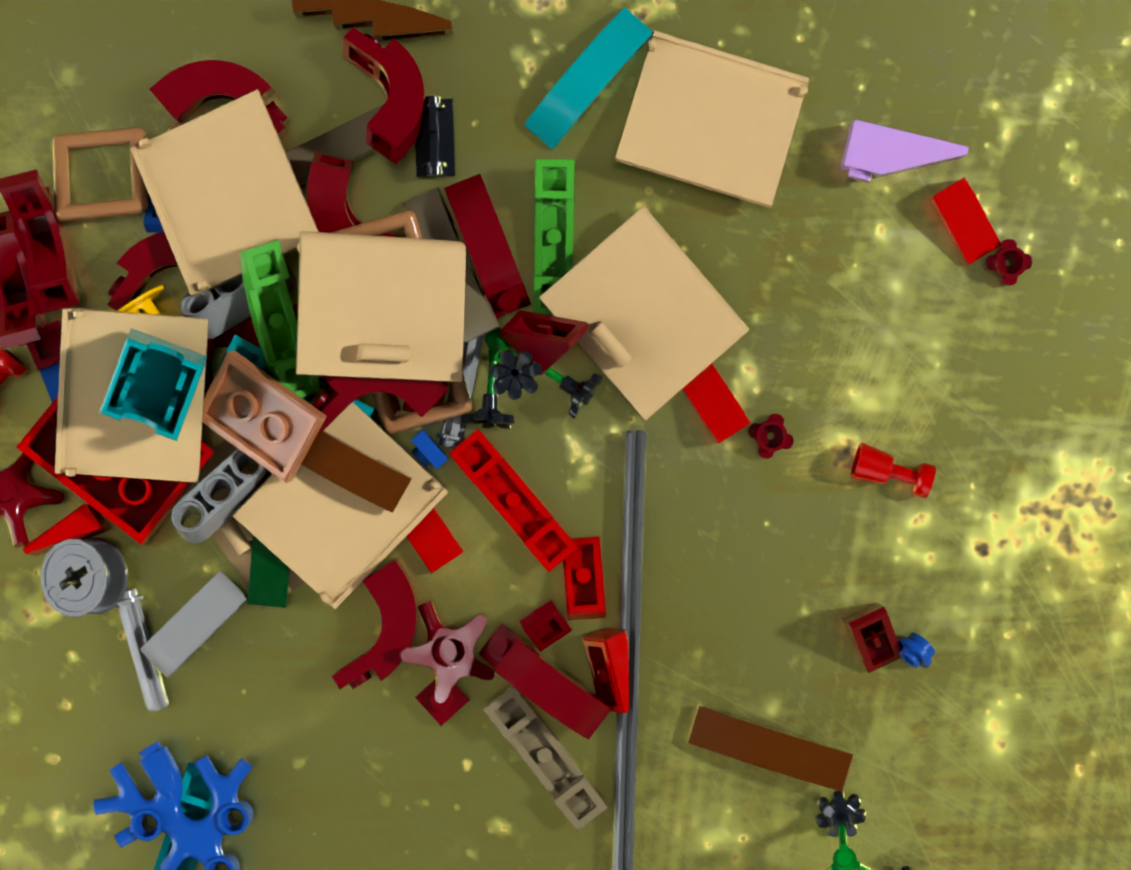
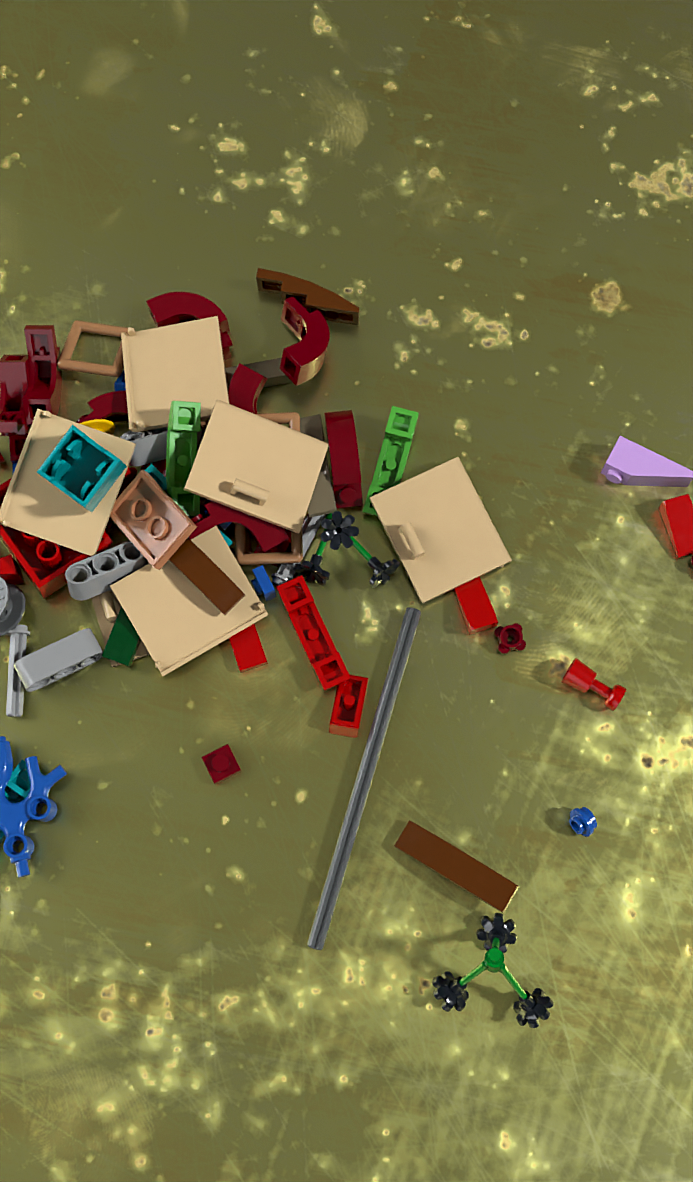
camera: 15 degrees right, 15 degrees down
dark red arch [331,558,419,690] -> none
dark red animal [399,600,495,704] -> none
black hinge [415,96,455,177] -> none
dark red arch [478,623,612,740] -> none
dark tan slope [483,686,608,831] -> none
dark red slope [501,310,588,375] -> none
dark red plate [519,600,572,652] -> none
teal slope [523,7,654,150] -> none
red slope [583,628,629,714] -> none
tan container [614,30,809,208] -> none
dark red slope [842,602,901,673] -> none

